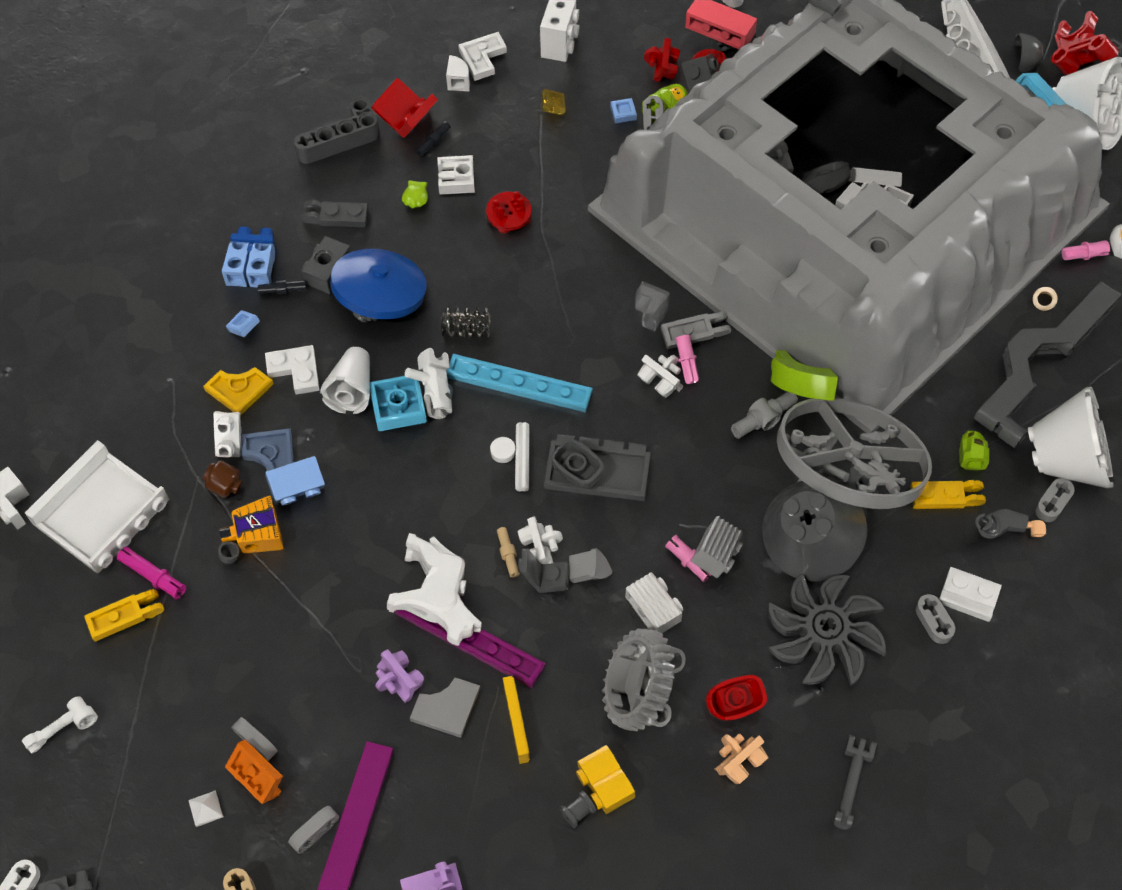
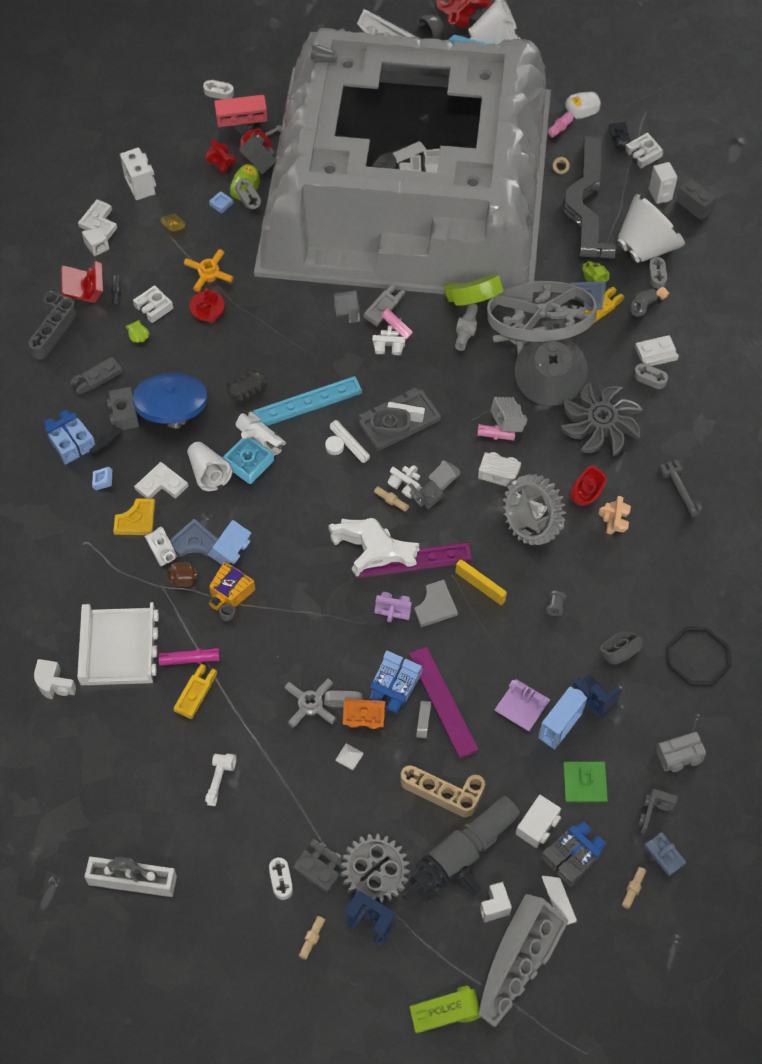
camera: 40 degrees left, 0 degrees up
yellow brick [576,745,635,814] -> none
none -> light orange bar [184,249,234,292]
none -> light grey bar [285,679,336,728]
none -> hips [369,650,423,713]
none -> white tile [388,402,425,423]
none -> sand blue tile [571,281,606,310]

